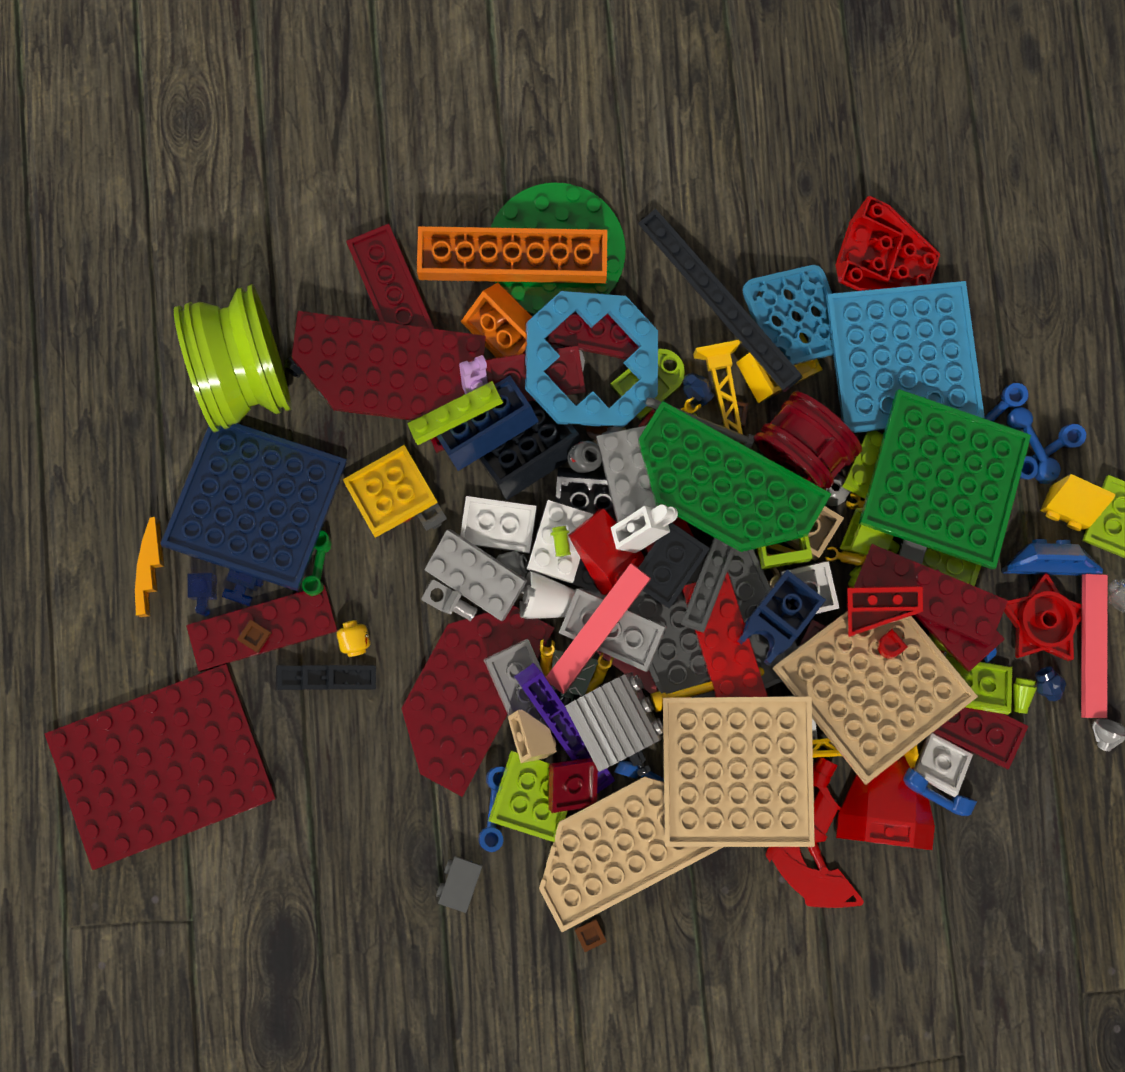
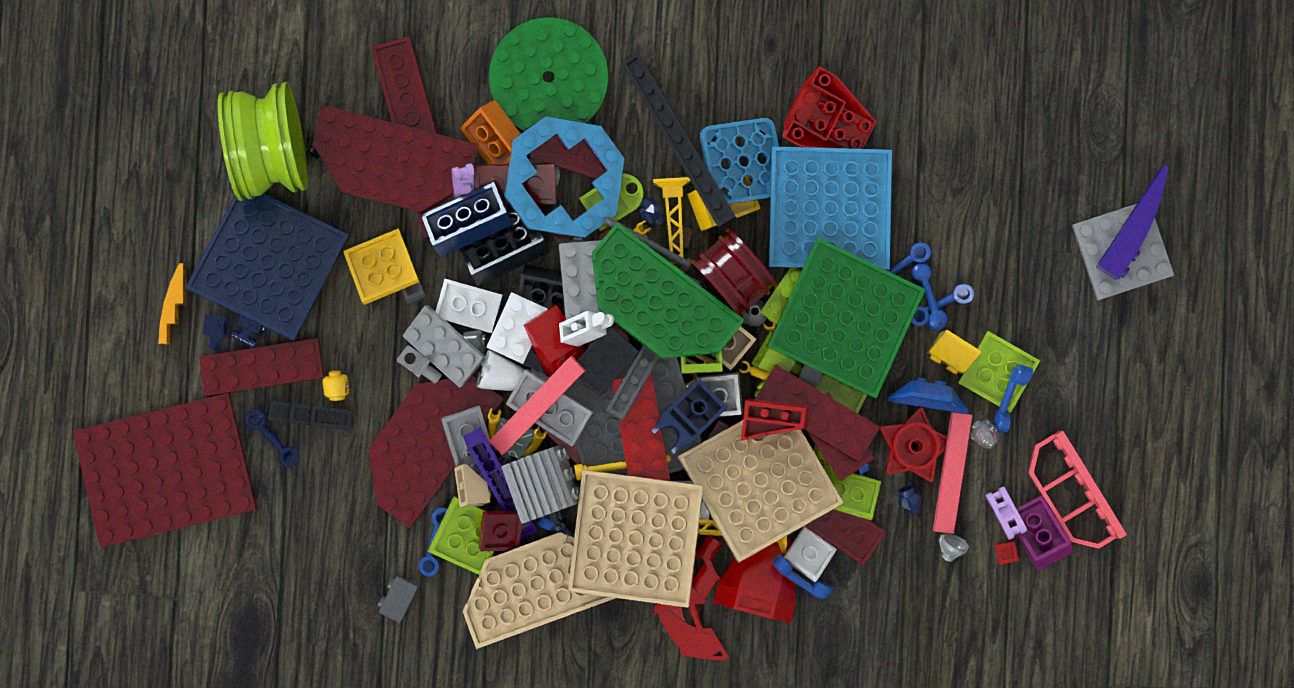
camera: 15 degrees right, 5 degrees up
reddish brown tile [237,620,272,653] -> none
green bar [302,531,332,596] -> none
lime plate [407,381,503,445] -> none
orange brick [417,226,607,283] -> none
lime pin [550,526,571,557] -> none
dark grey head [567,441,602,473] -> none
reddish brown plate [574,919,607,952] -> none
red tile [877,629,908,659] -> none
lime cone [1013,678,1037,714] -> none
none -> clear blue piece [245,410,299,468]

